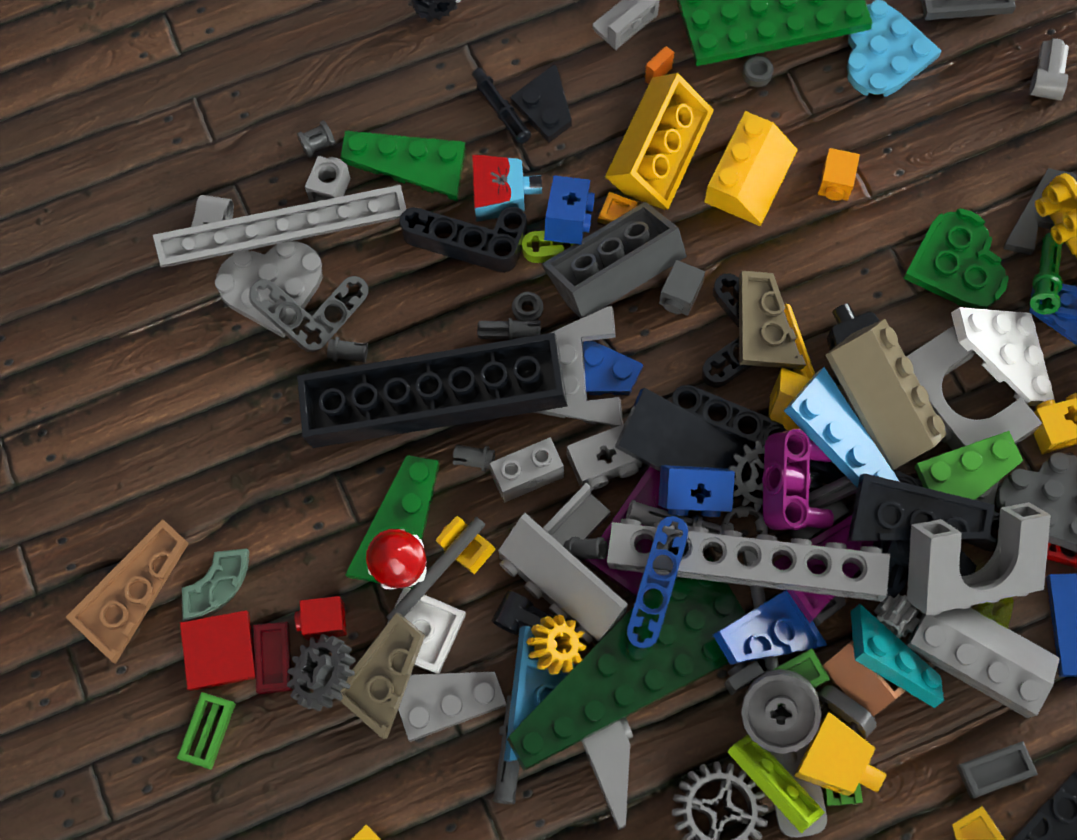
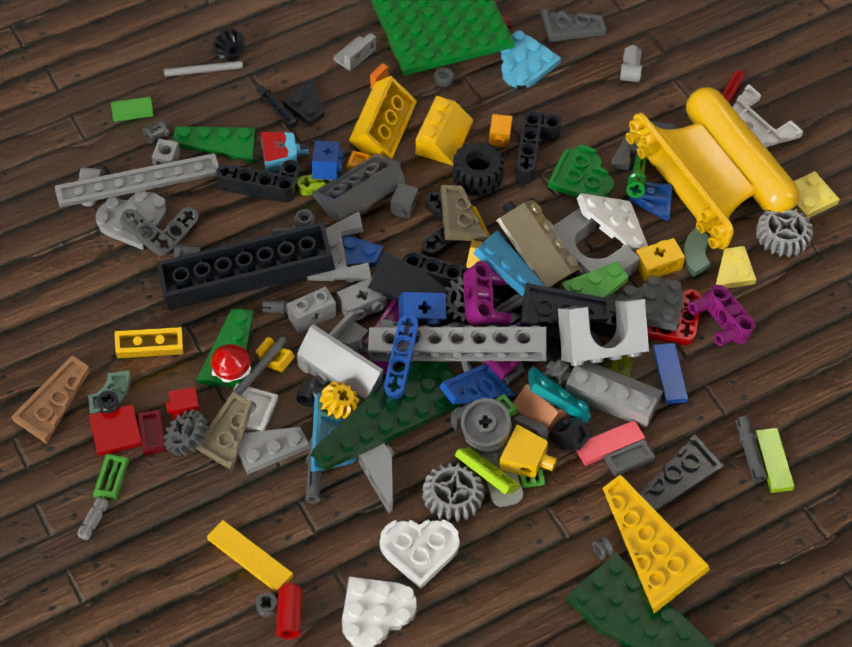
camera: 10 degrees left, 15 degrees down
none -> light grey axle [77,497,108,541]
none -> black bush [98,391,119,413]
none -> bright green tile [111,97,153,122]
none -> yellow brick [115,327,184,359]
none -> light grey bar [164,61,243,77]
none -> black tyre [452,141,504,197]
none -> black beam [516,112,562,185]
none -> black brick [550,418,592,451]
none -> coral tile [576,420,645,466]

